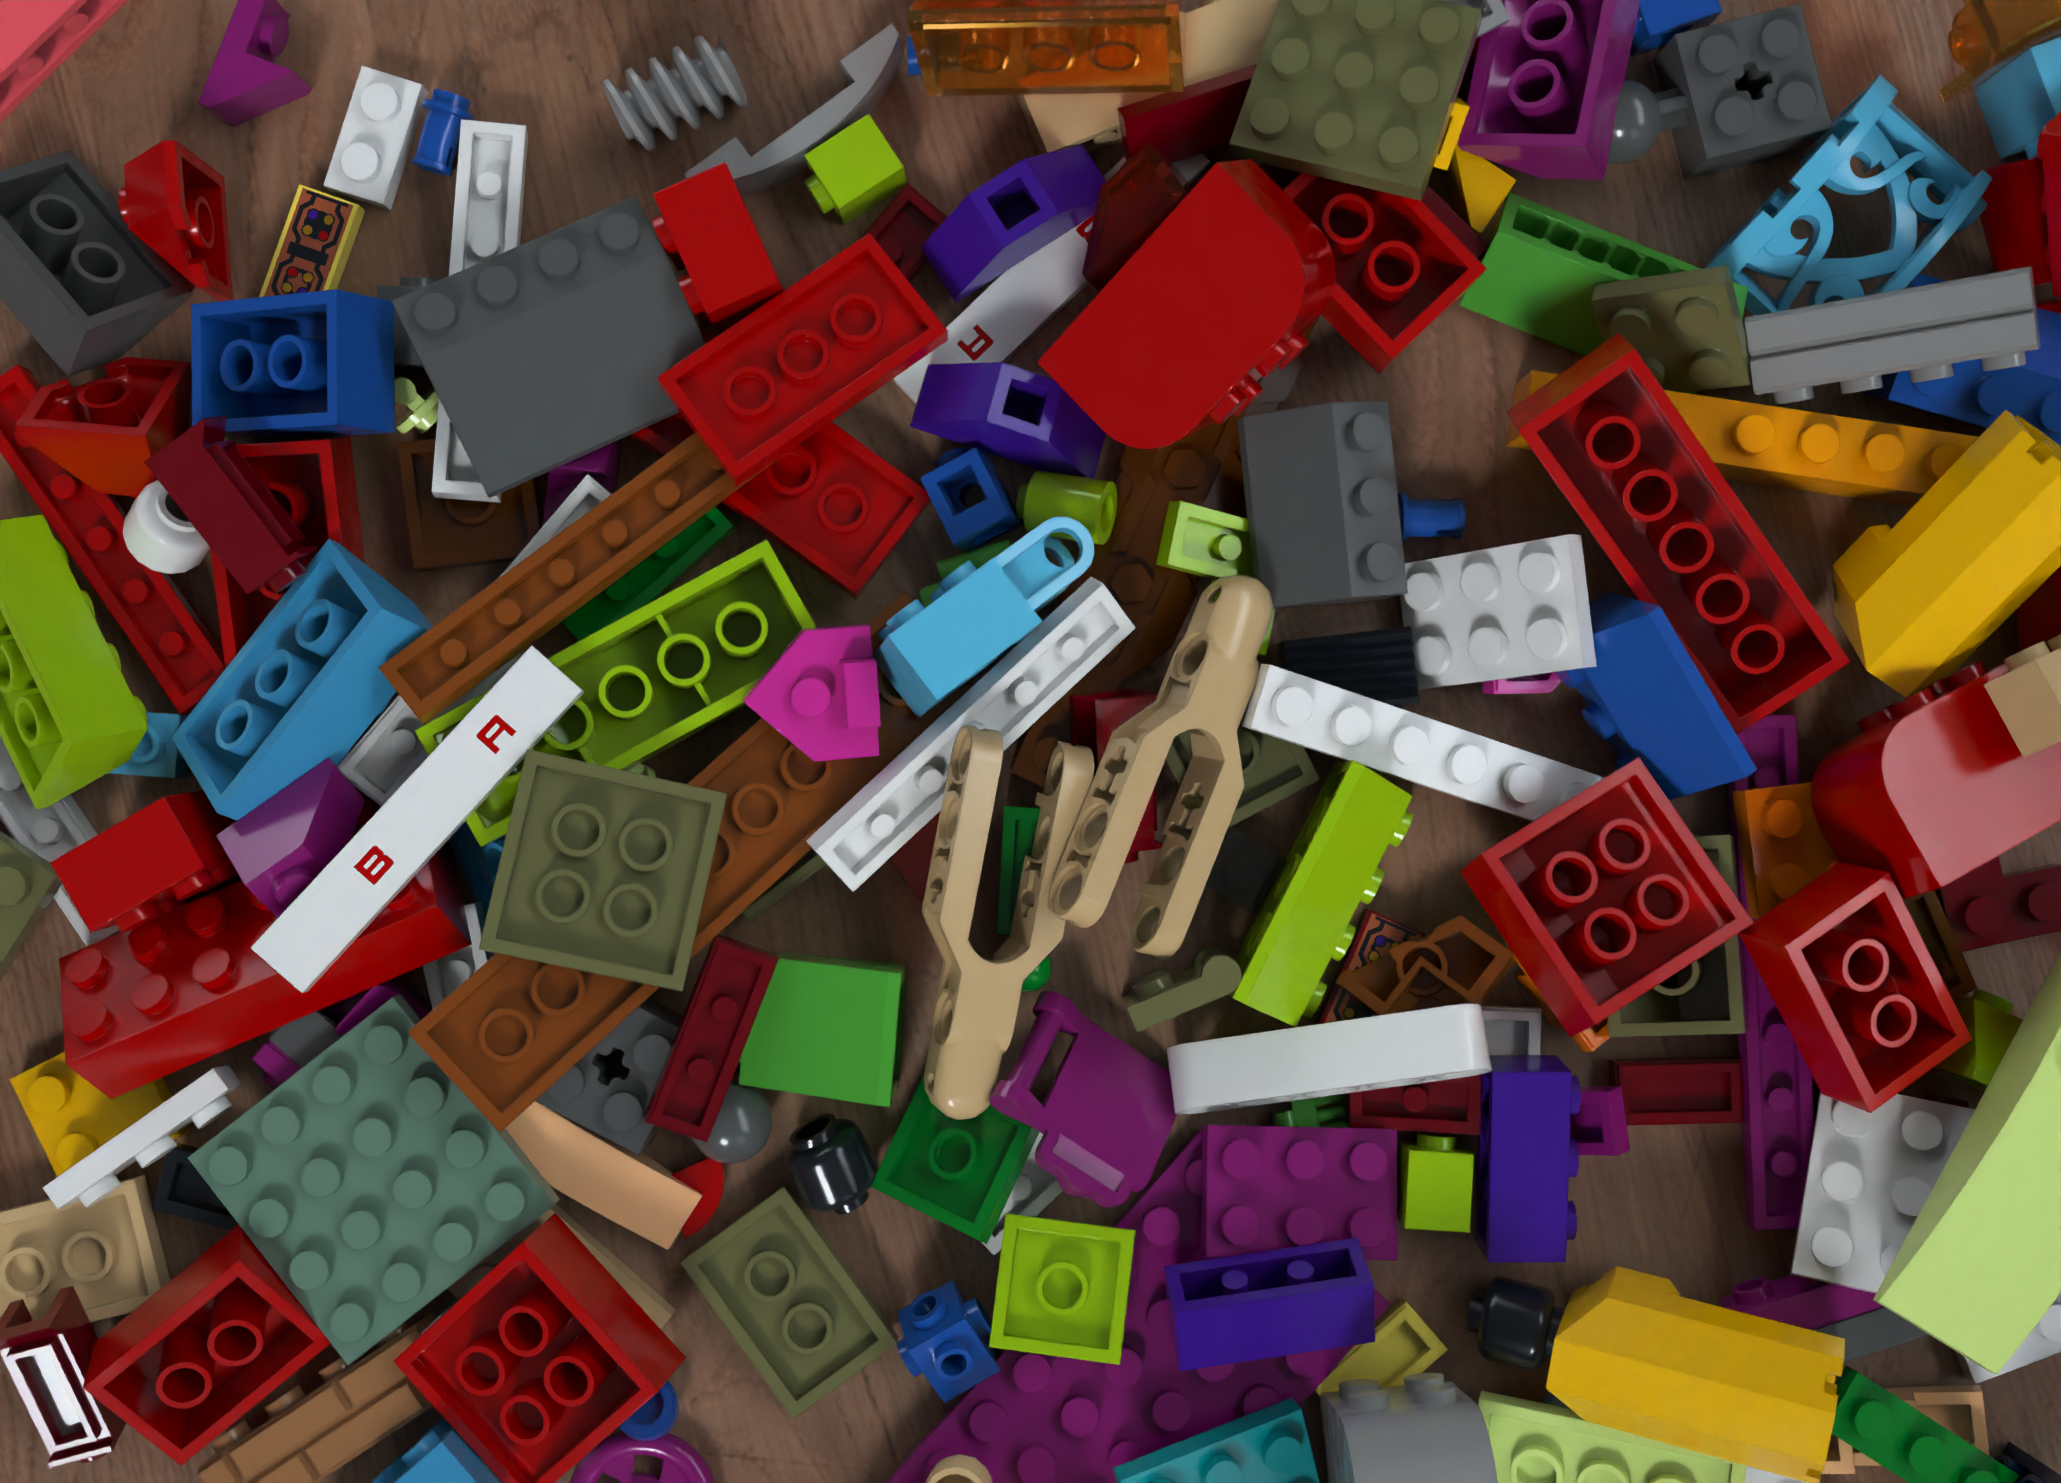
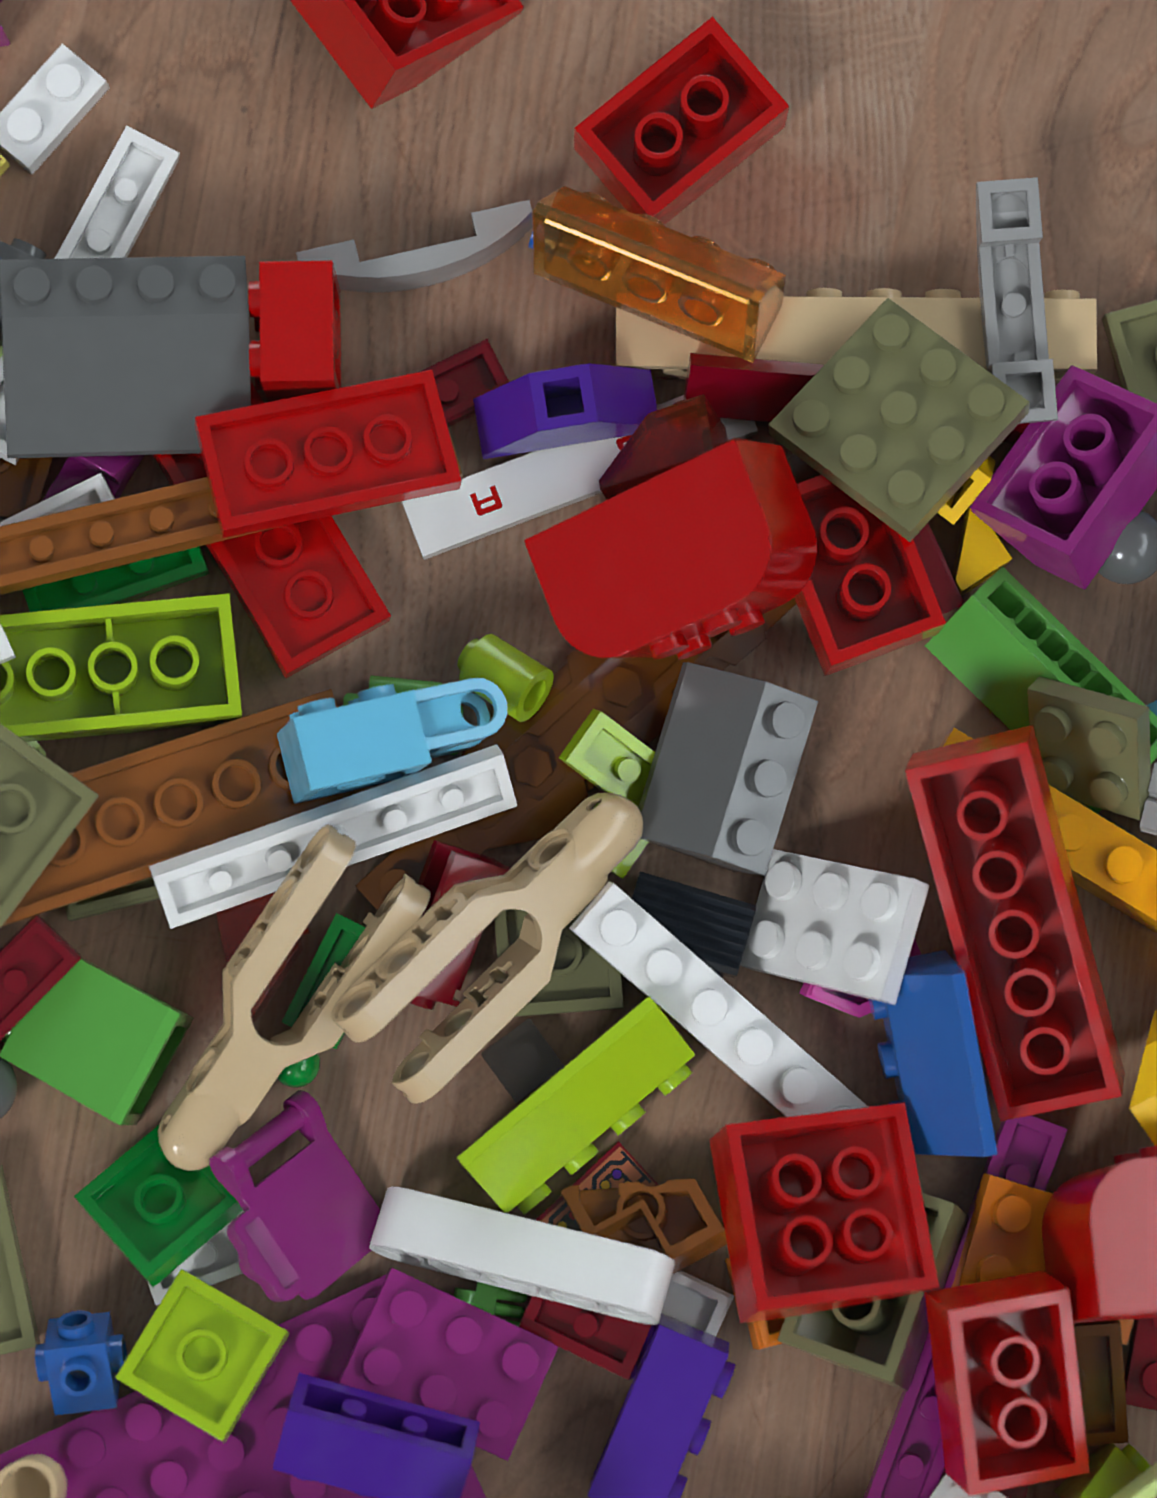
camera: 20 degrees right, 5 degrees down
blue pin [411,89,473,177] -> none
light grey piece [601,33,747,152] -> none
dark pink plate [741,624,881,762] -> none
black head [784,1114,879,1214] -> none
lime brick [803,114,907,225] -> none
dark purple slope [910,362,1106,478] -> none
blue brick [920,446,1024,551] -> none
olive plate [1122,946,1242,1032] -> none
blue pin [1397,492,1465,543] -> none
lime brick [1397,1132,1474,1233] -> none
magenta plate [1570,1086,1630,1156] -> none
dark red tile [1609,1056,1744,1126] -> none

